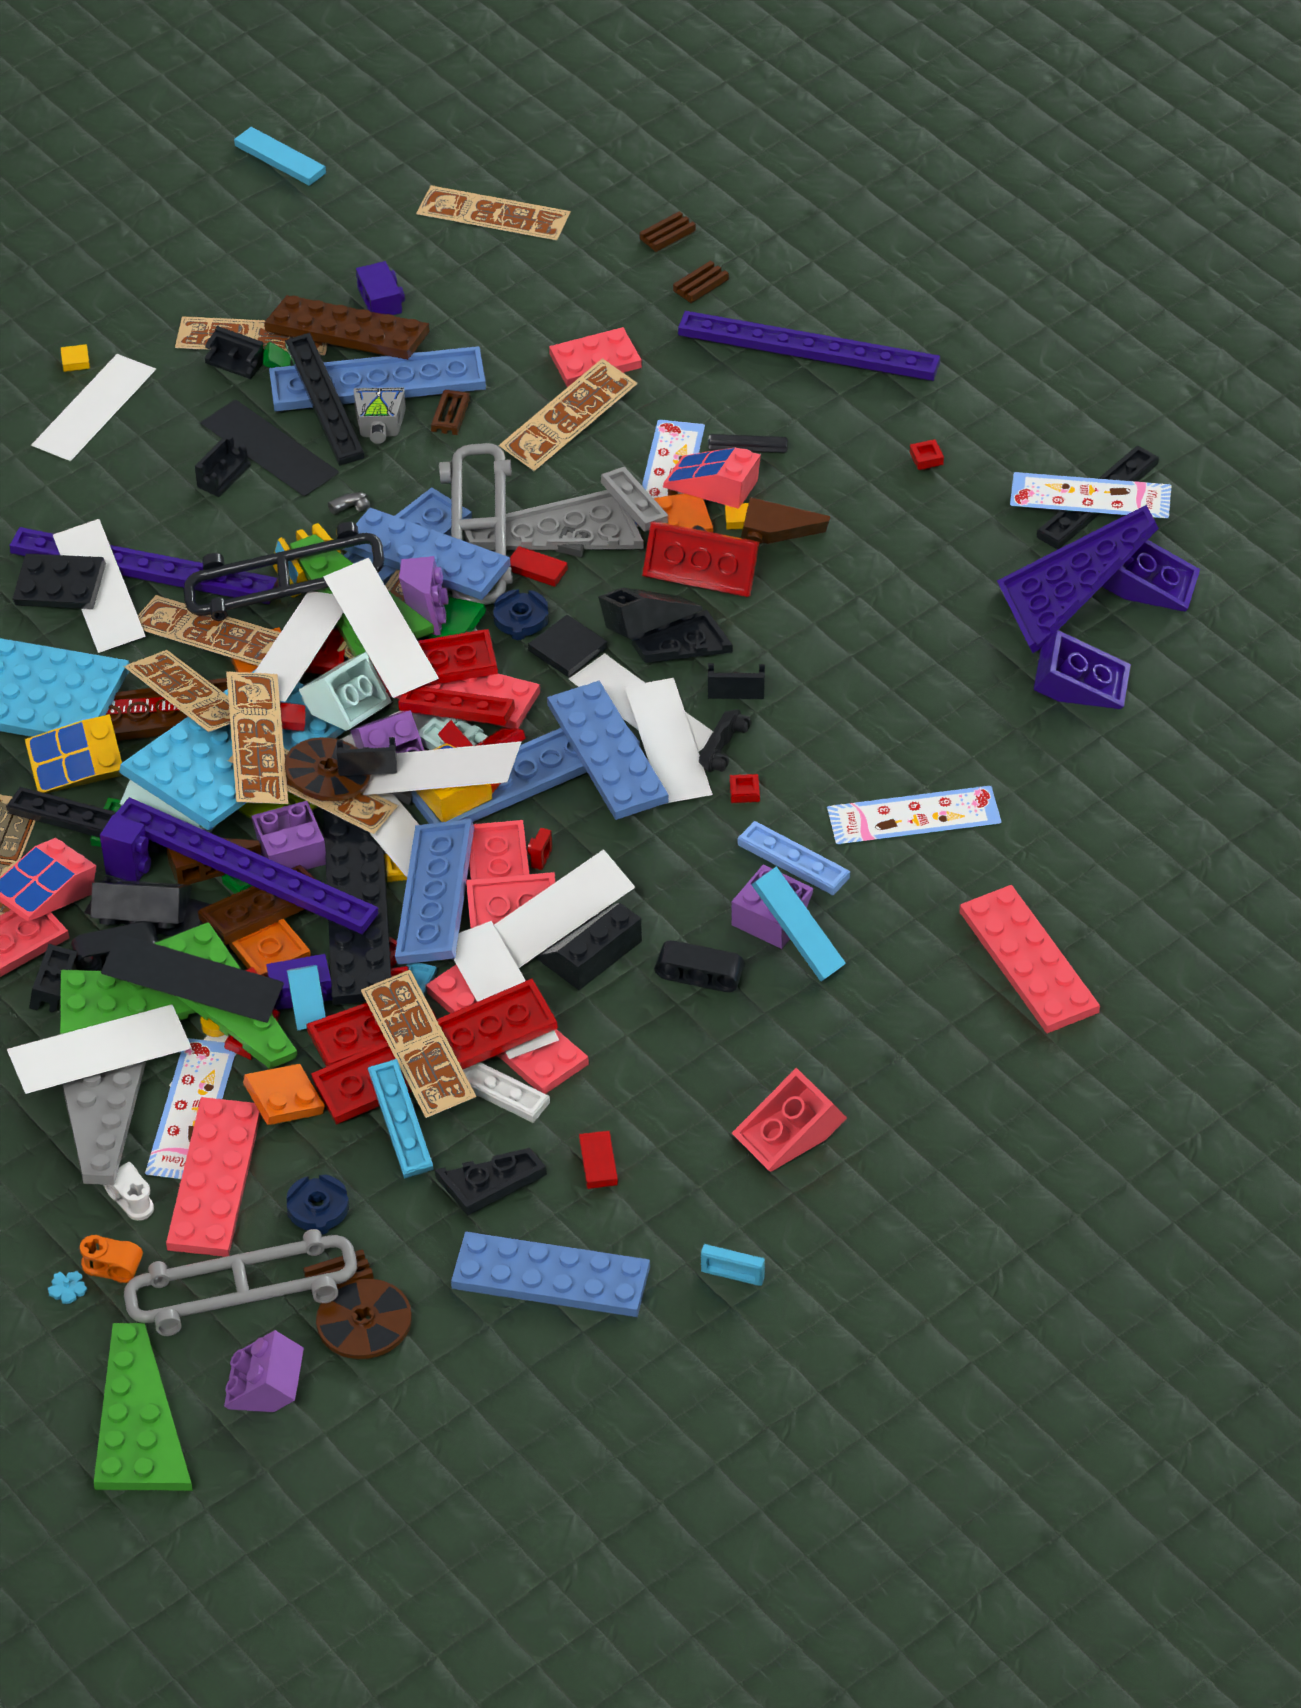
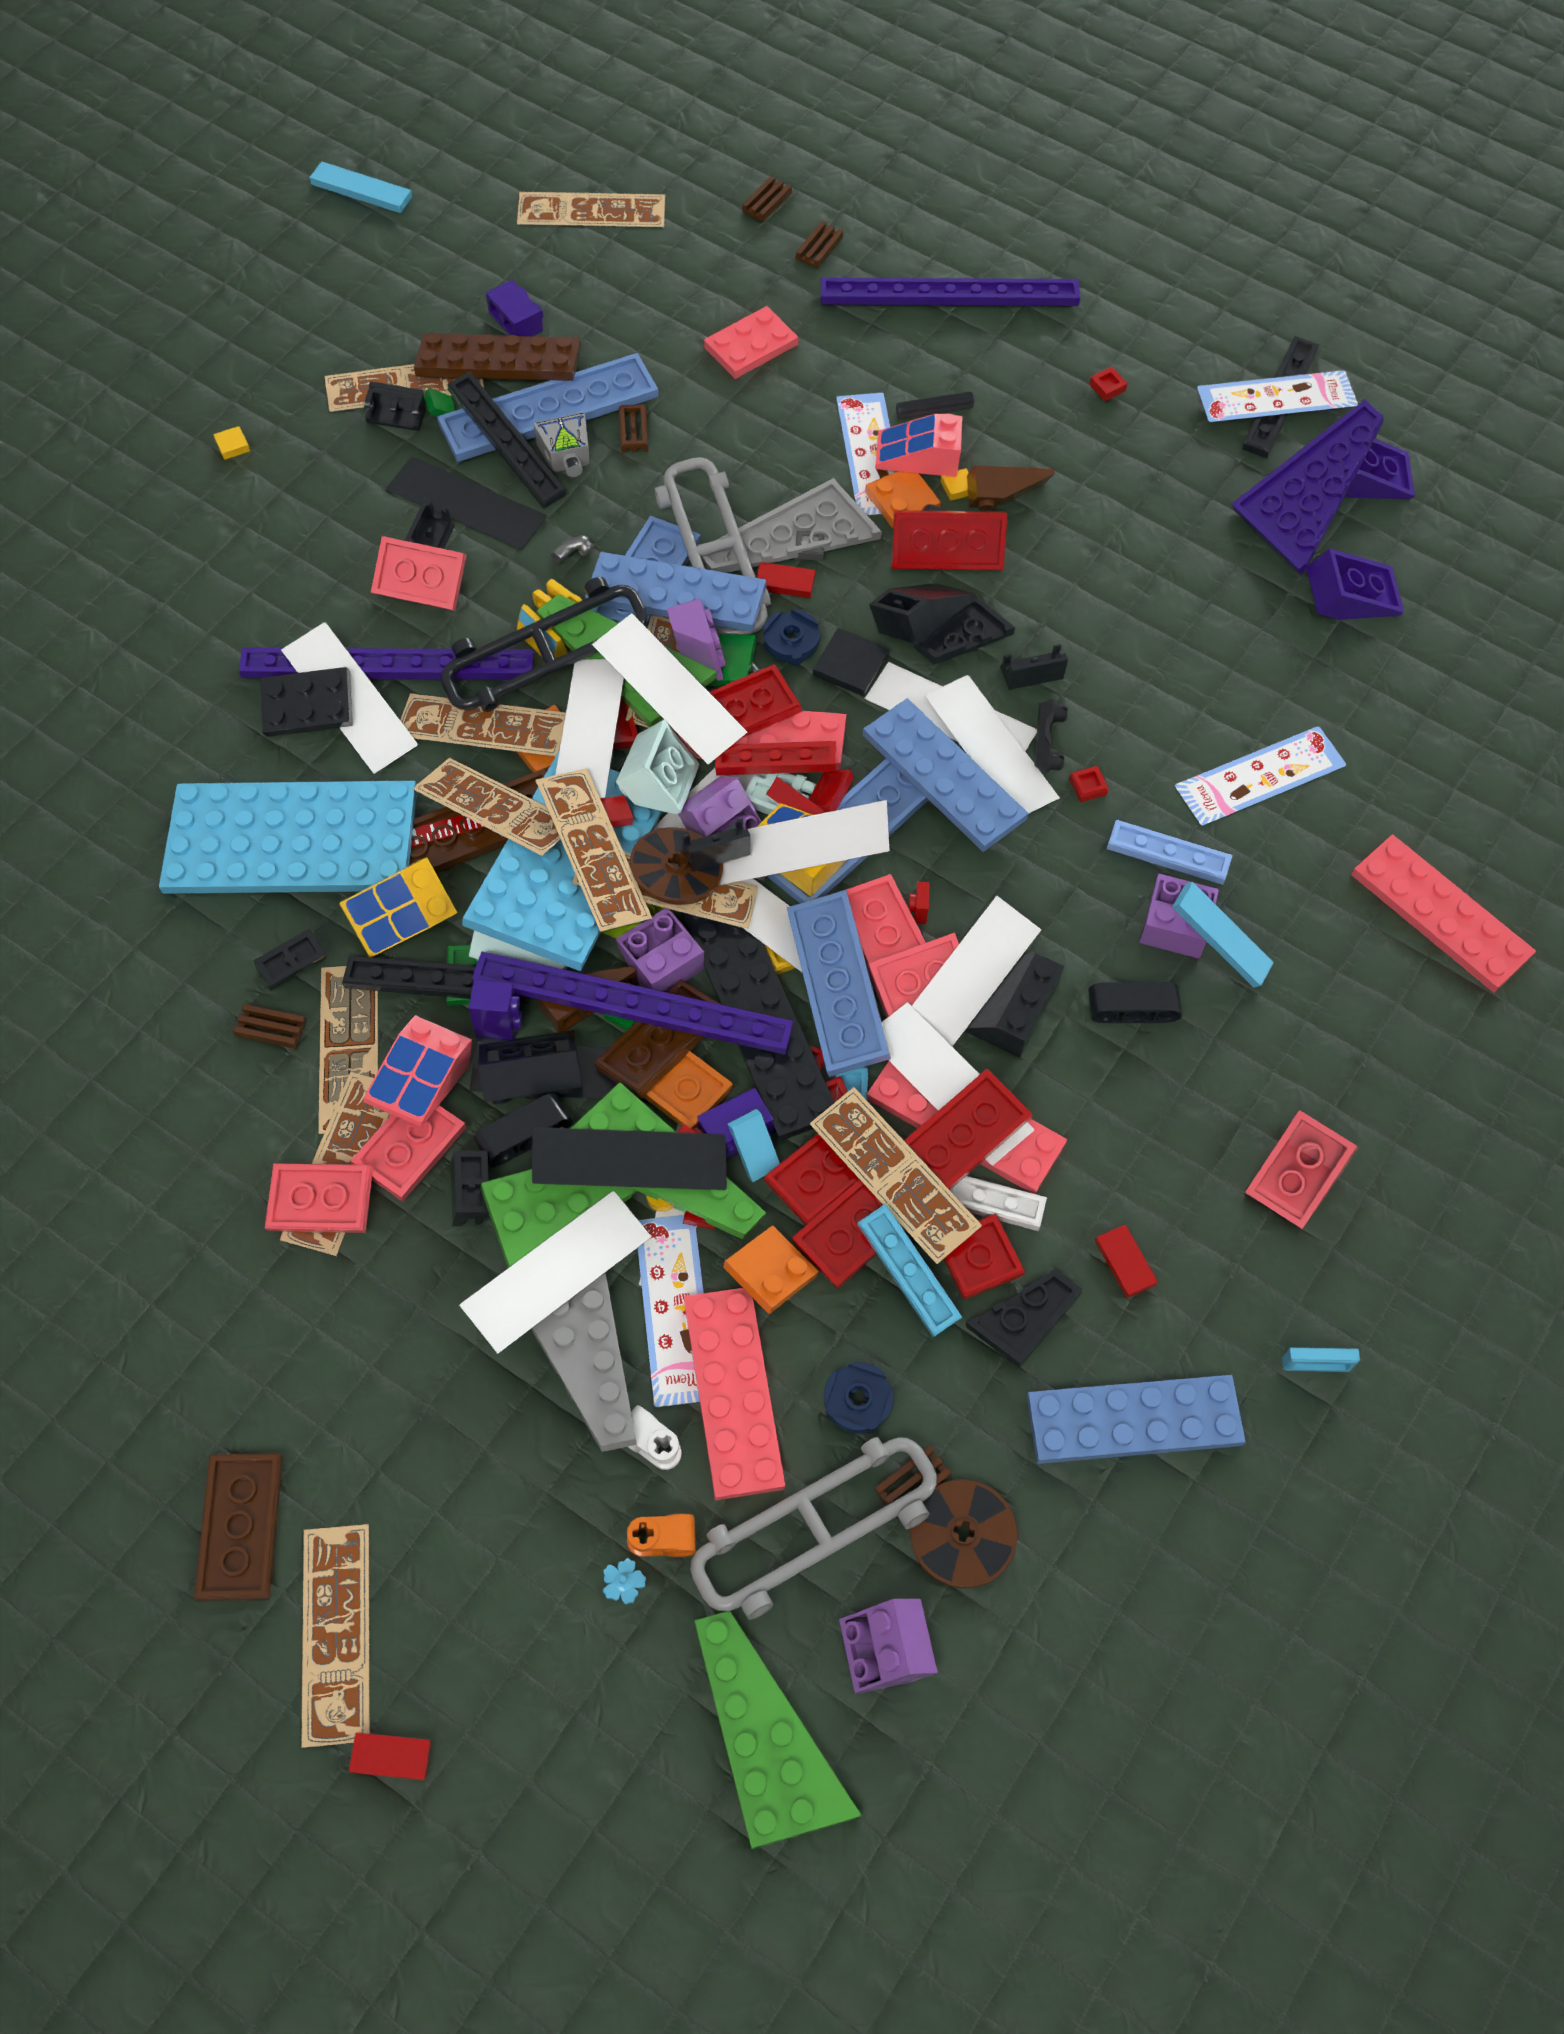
camera: 20 degrees left, 15 degrees up
white sticker [31,354,156,461] -> none
sticker [498,358,638,471] -> none
light grey plate [601,467,668,532] -> none
none -> coral plate [371,536,467,611]
none -> red plate [943,1214,1025,1300]

